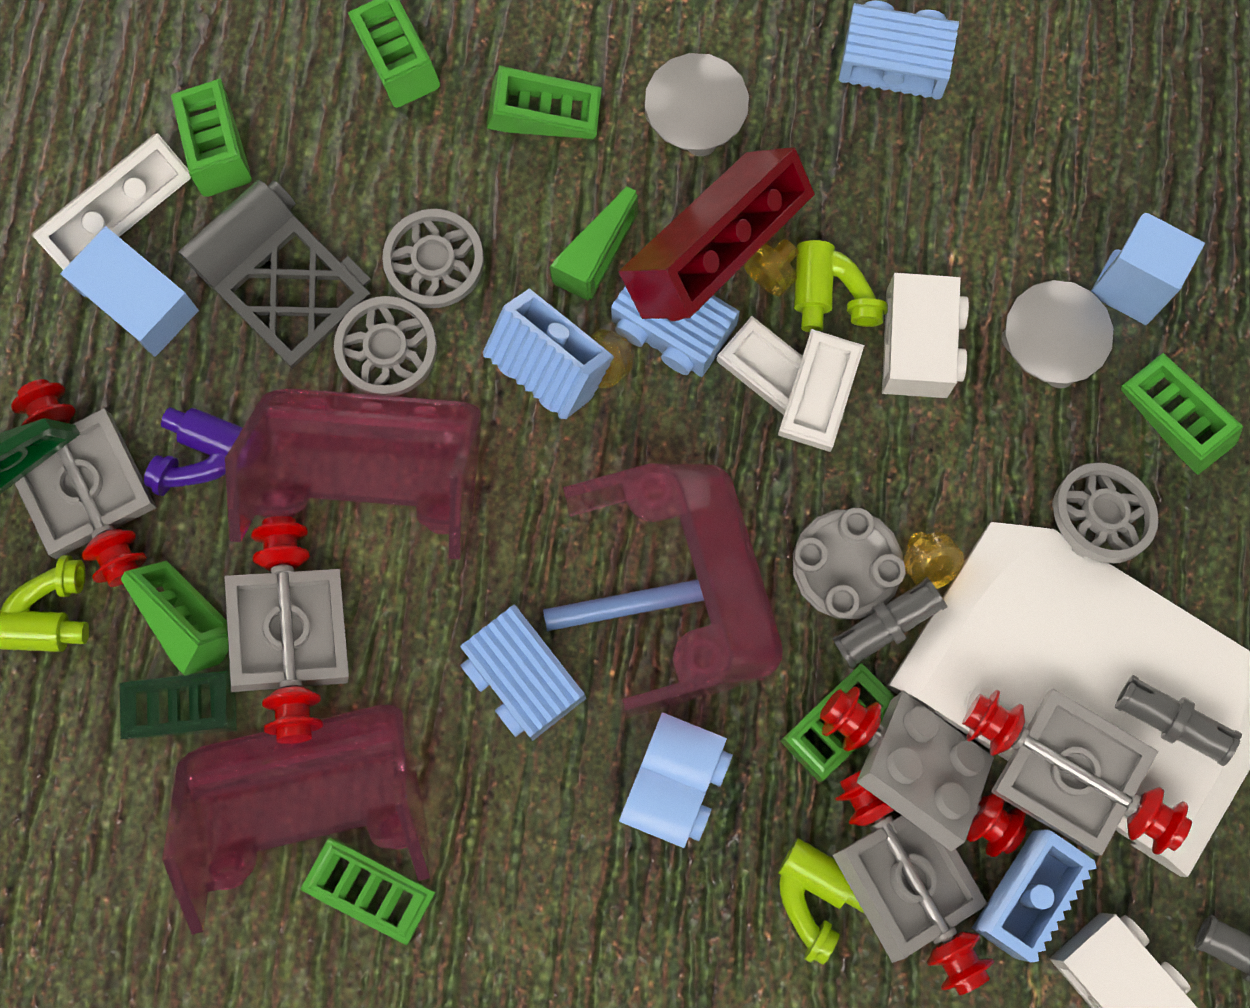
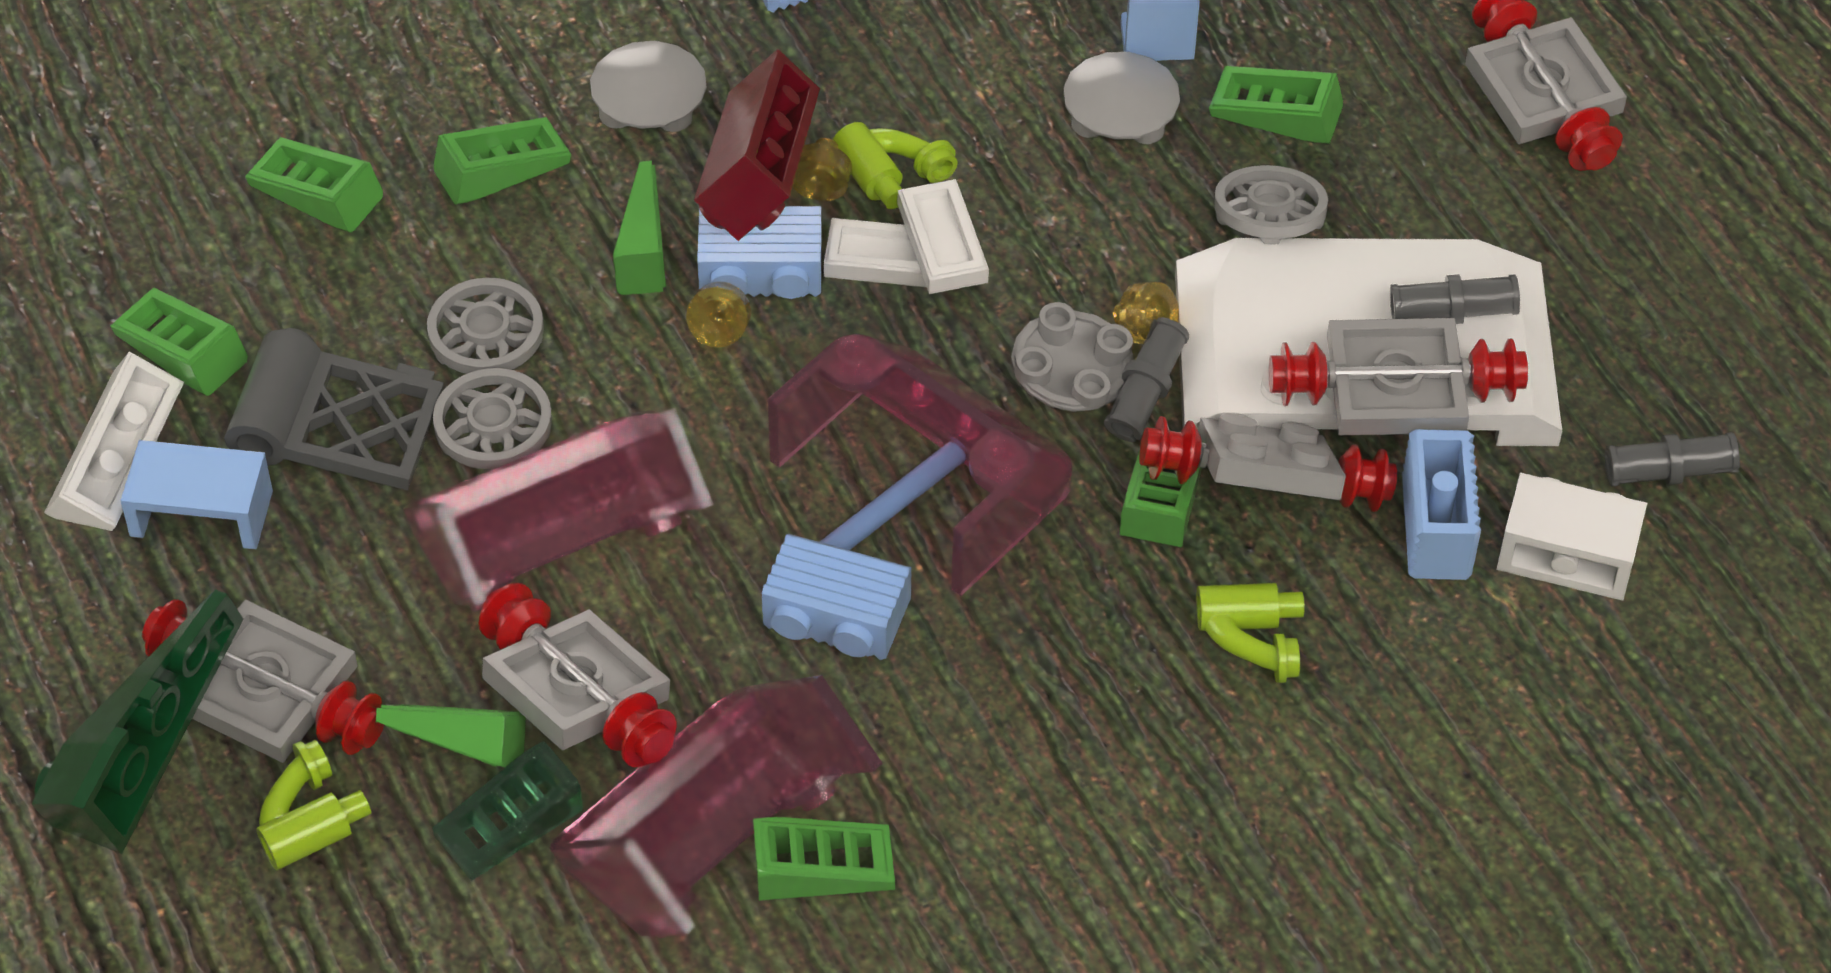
camera: 35 degrees left, 25 degrees down
dark purple plant [144,407,255,496] -> none
light blue brick [483,288,615,419] -> none
light blue brick [619,712,733,848] -> none
light grey plate [833,770,995,995] -> none
white brick [882,273,969,398] -> none

